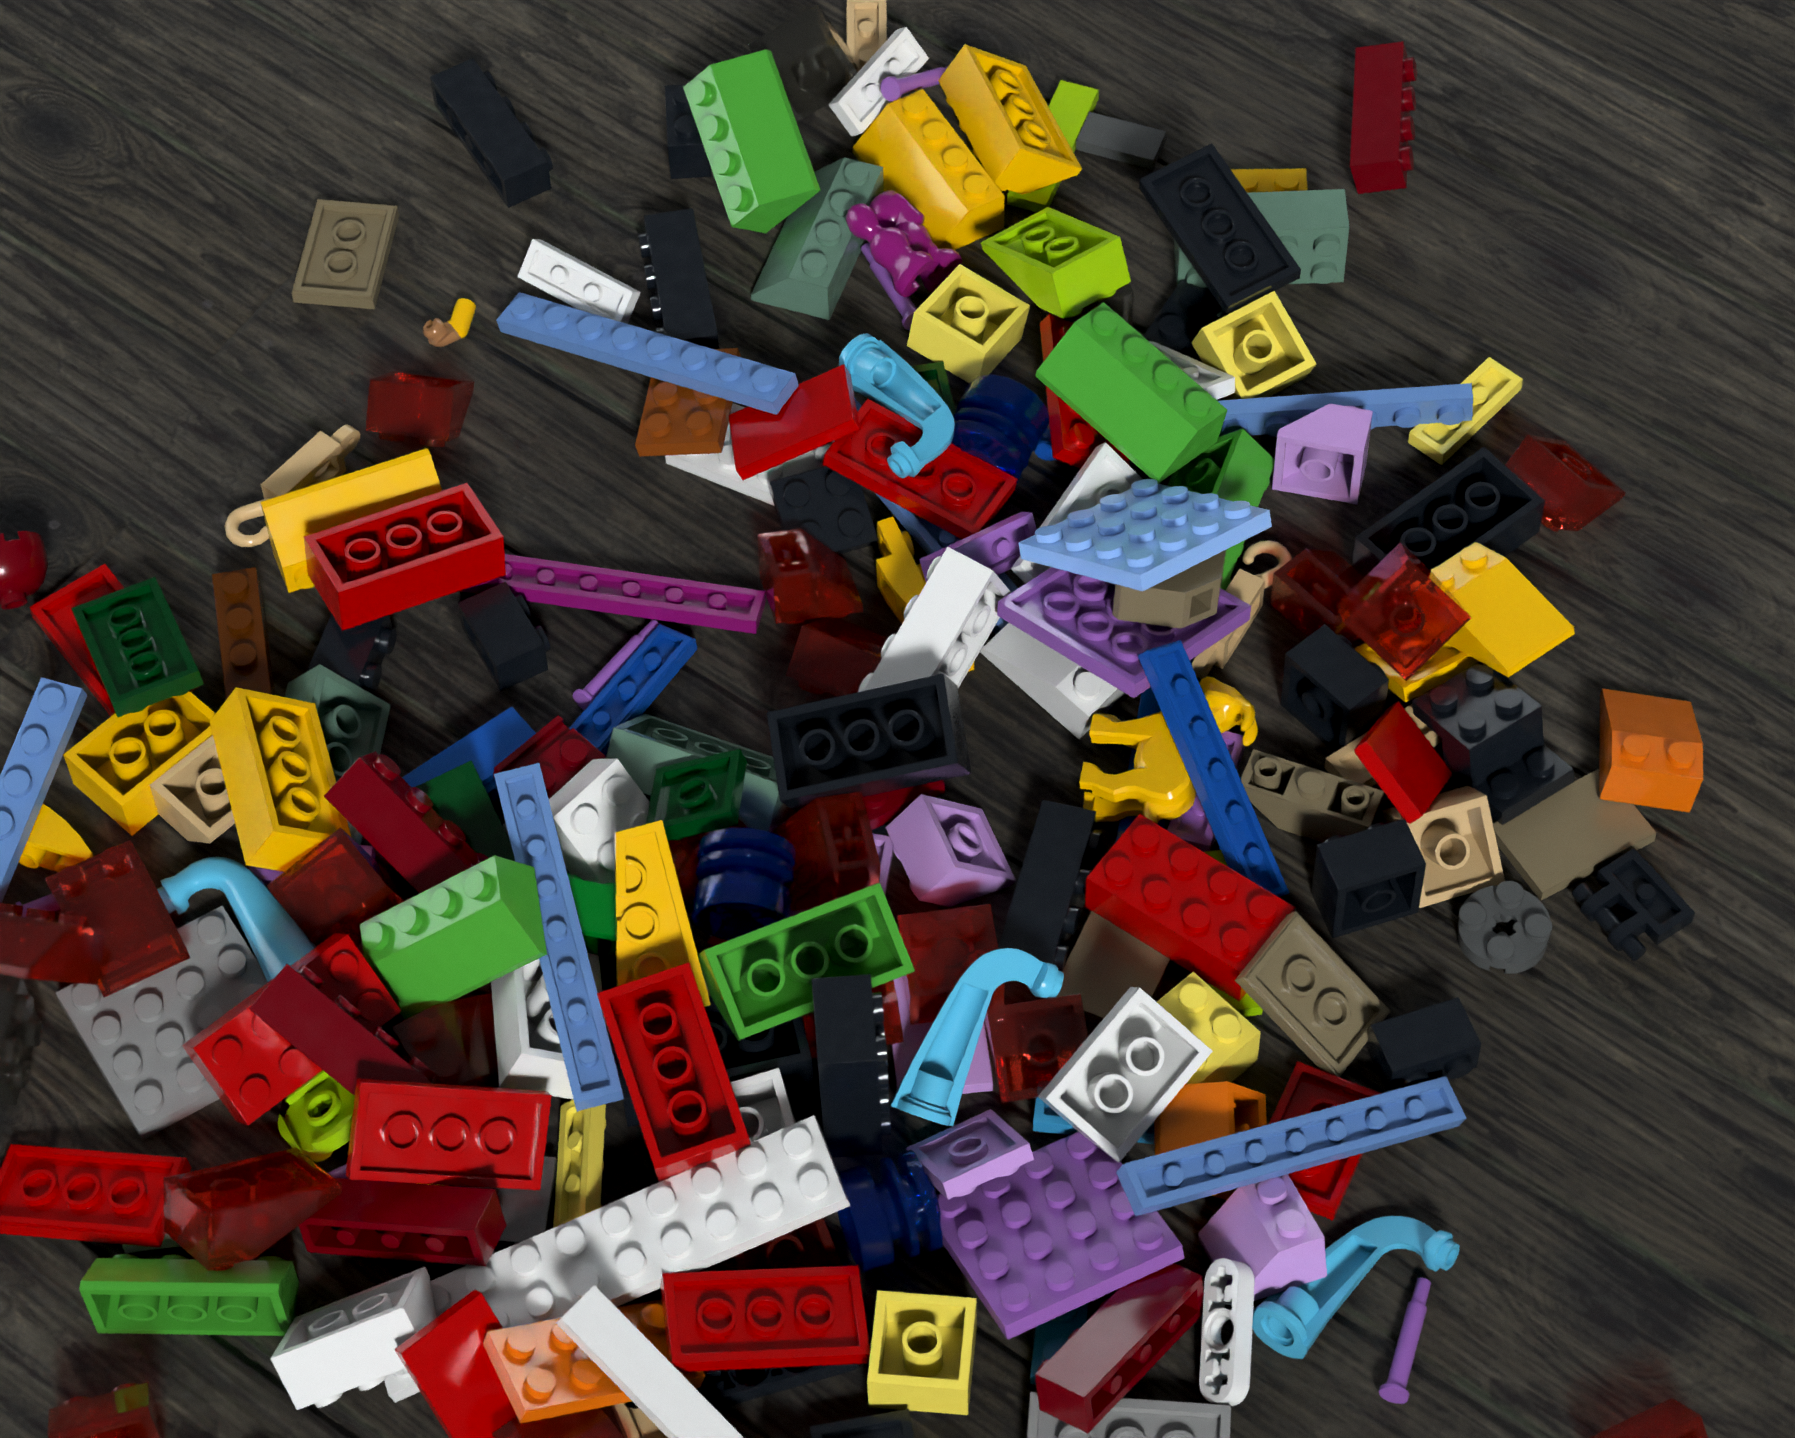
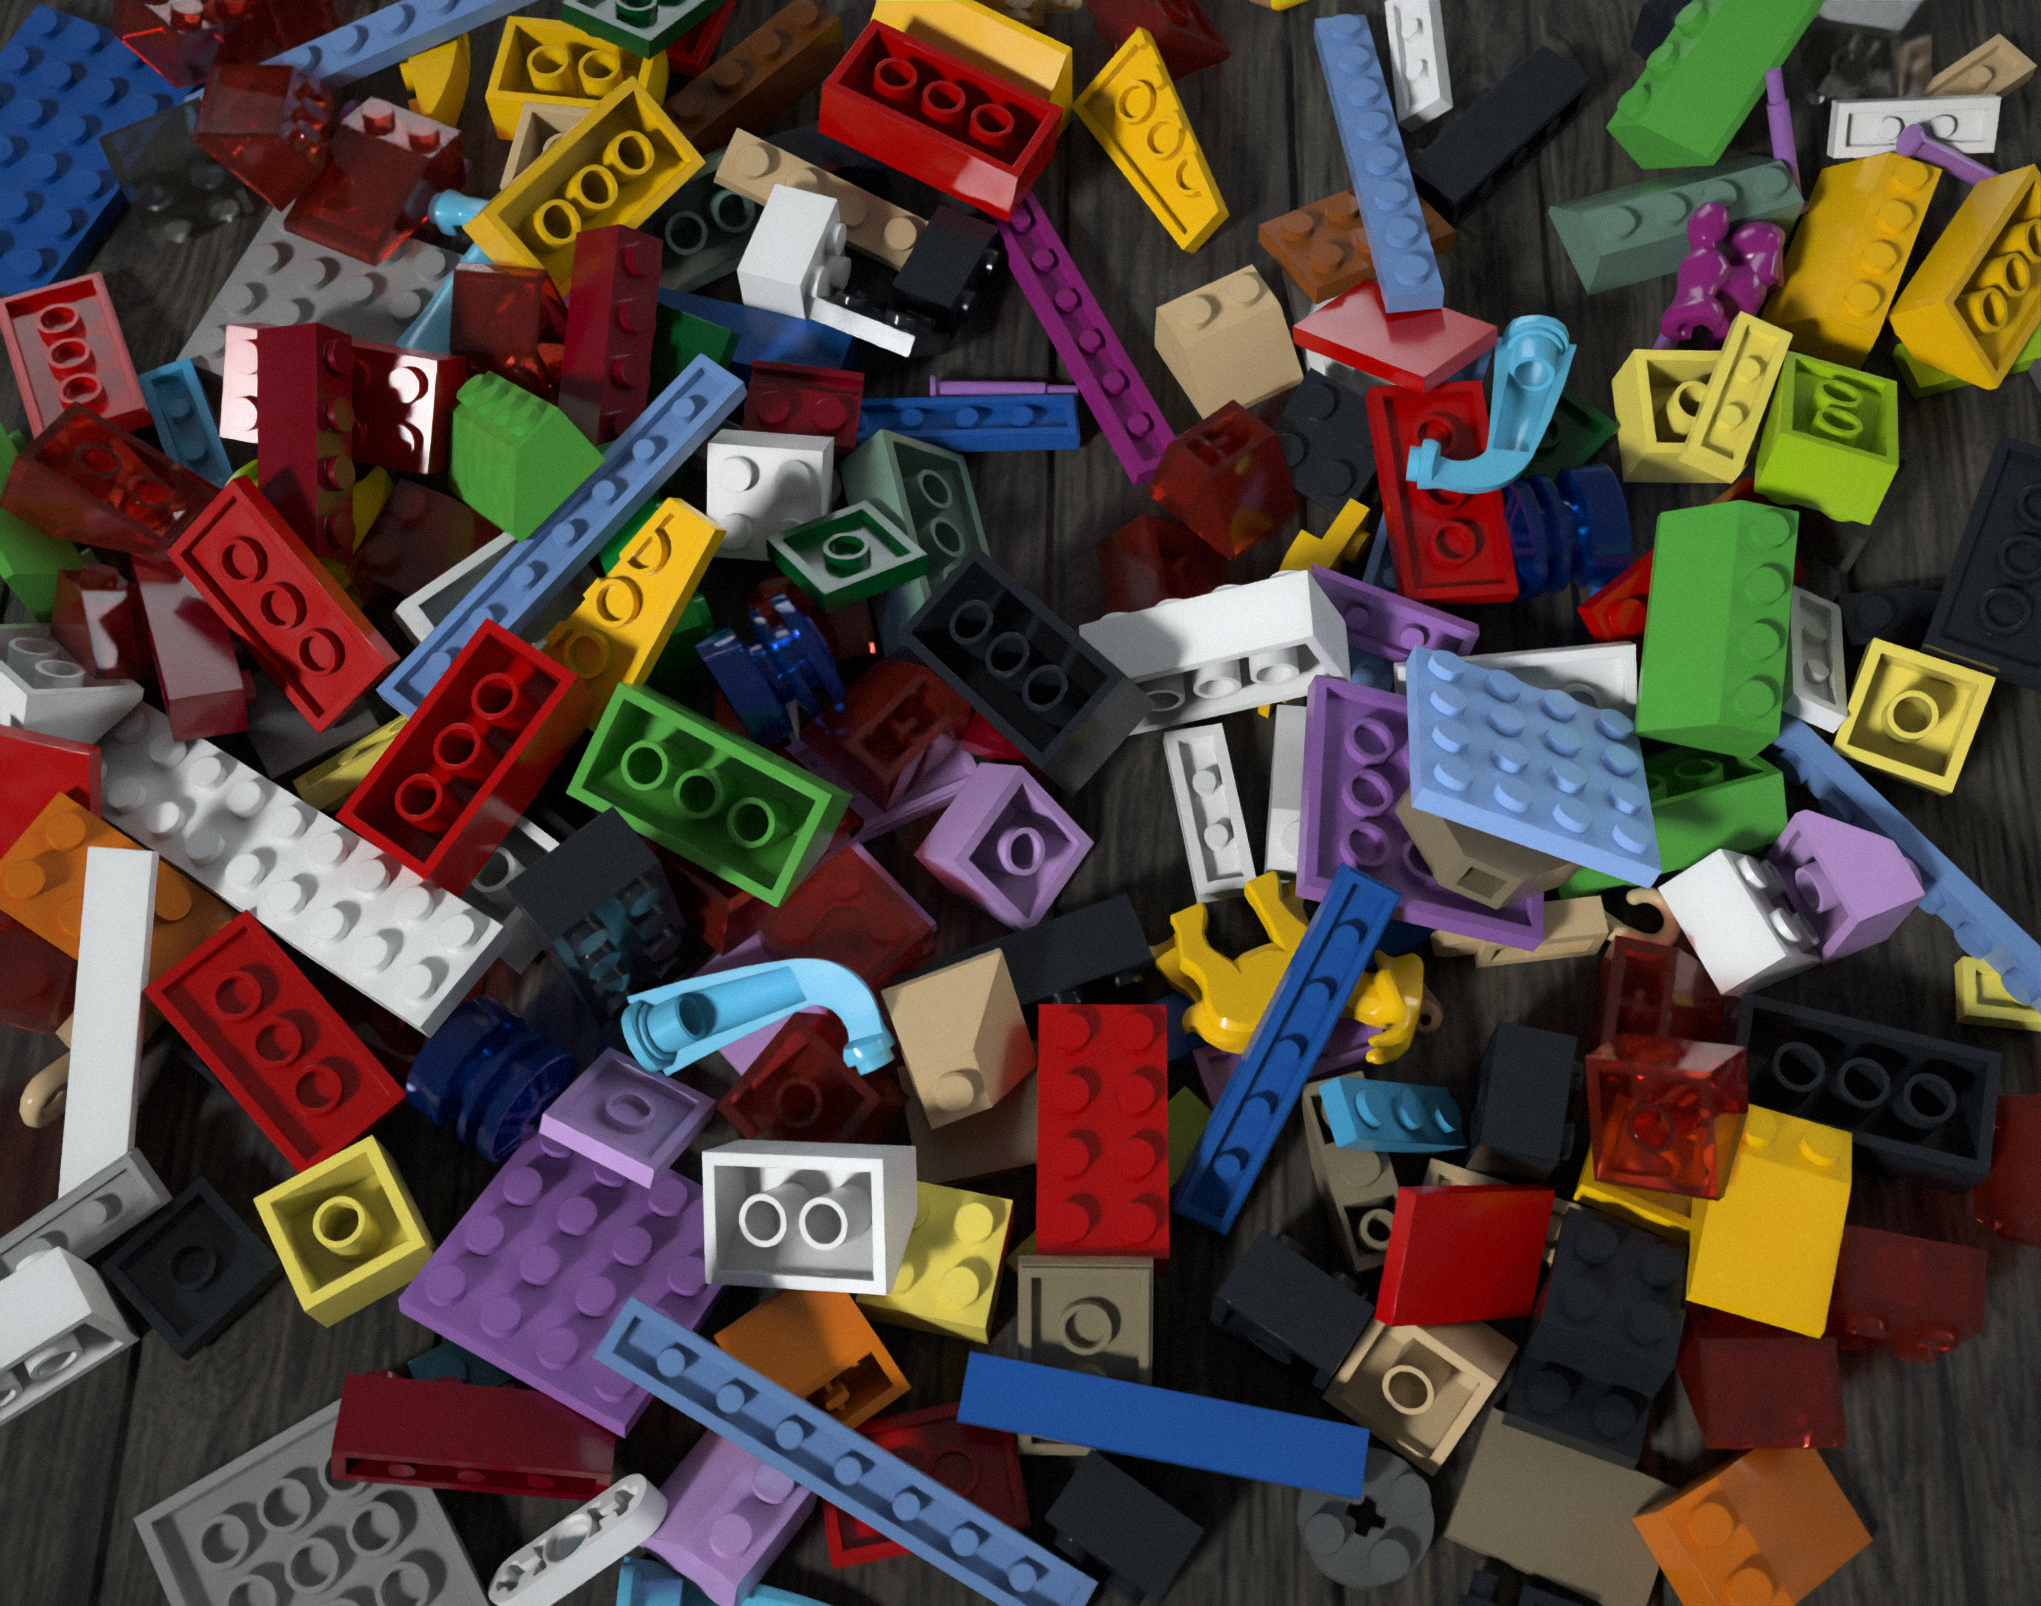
camera: 55 degrees right, 10 degrees up
none -> clear red slope [50,563,155,679]
none -> dark azure plate [137,356,235,515]
none -> tan plate [713,128,929,272]
none -> white brick [737,183,851,322]
none -> black plate [809,289,951,358]
none -> tan slope [881,948,1038,1130]
none -> blue tile [957,1352,1370,1500]
none -> yellow wing [1072,26,1229,254]
none -> tan slope [1154,264,1304,427]
none -> white plate [1163,723,1257,904]
none -> dark azure plate [1318,1076,1467,1156]
none -> white slope [1658,848,1823,997]
none -> clear red slope [1675,1301,1847,1450]
none -> light yellow plate [1678,311,1793,484]
none -> medium lavender piece [1764,67,1809,215]
none -> clear red brick [1822,1225,1987,1363]

